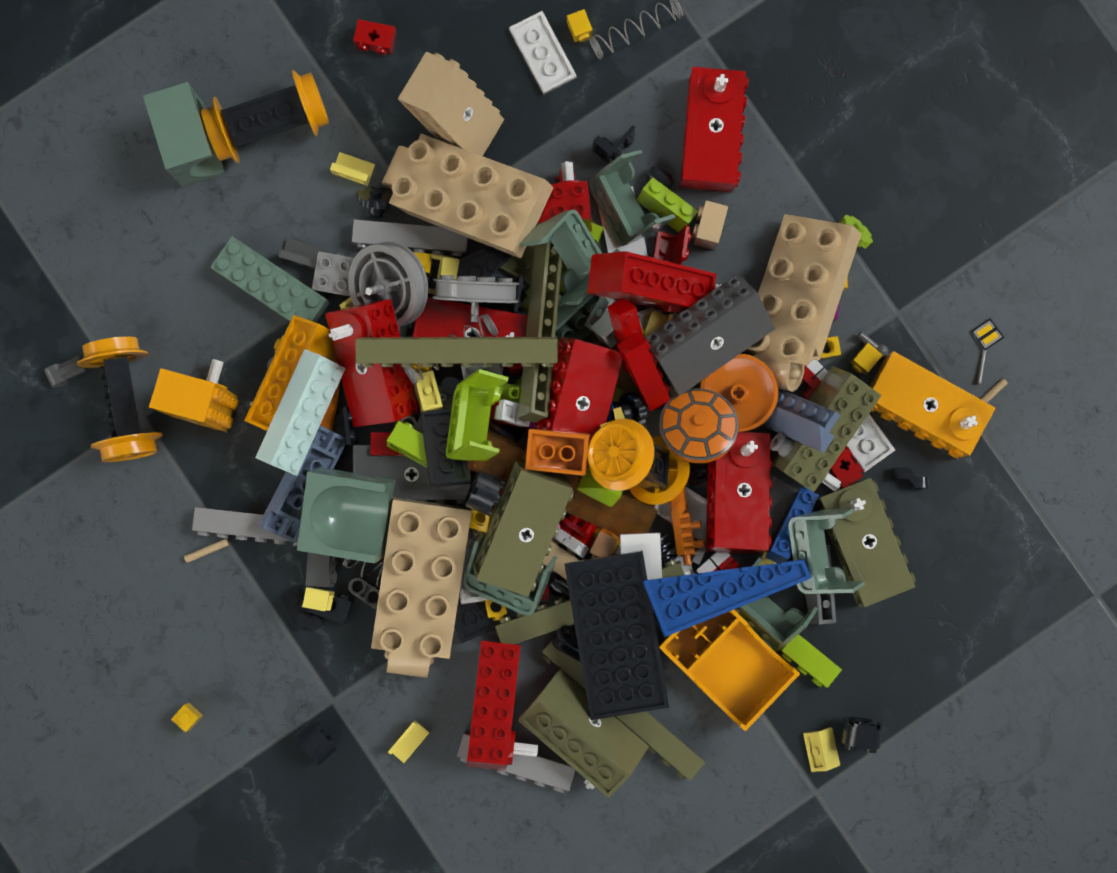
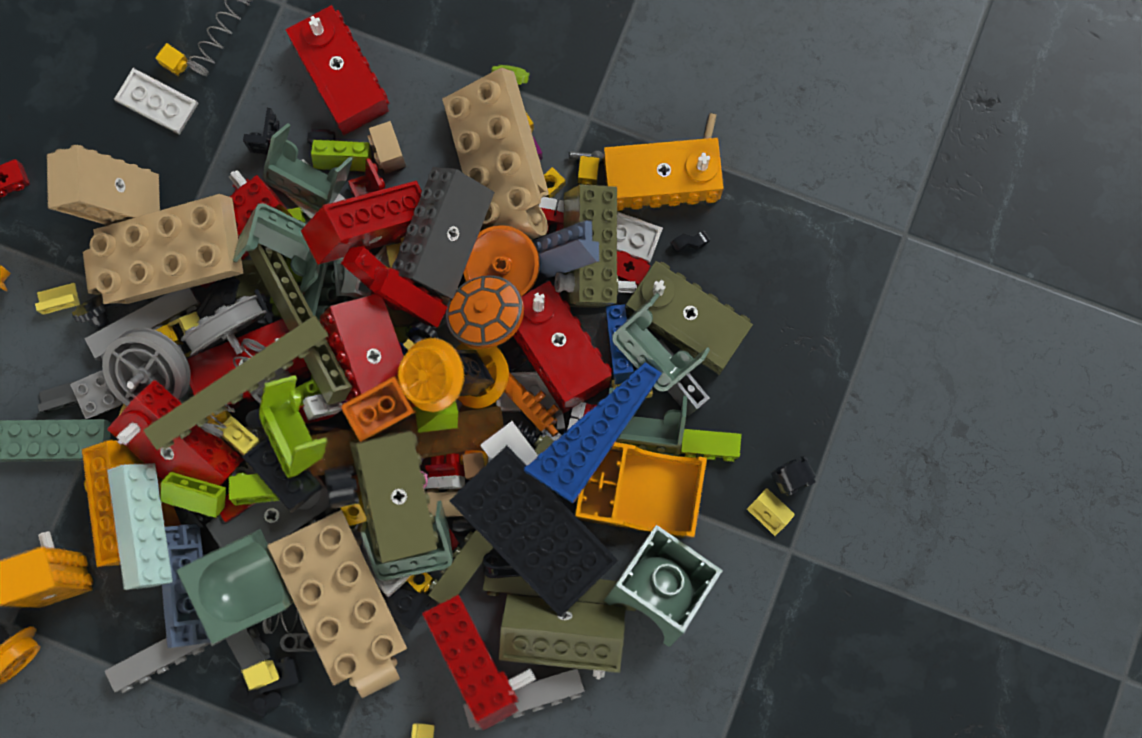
camera: 30 degrees left, 5 degrees down
tan piece [184,539,229,563] -> none
piece [970,318,1005,384] -> none
none -> lime brick [161,472,226,518]
none -> sand green piece [604,525,722,647]

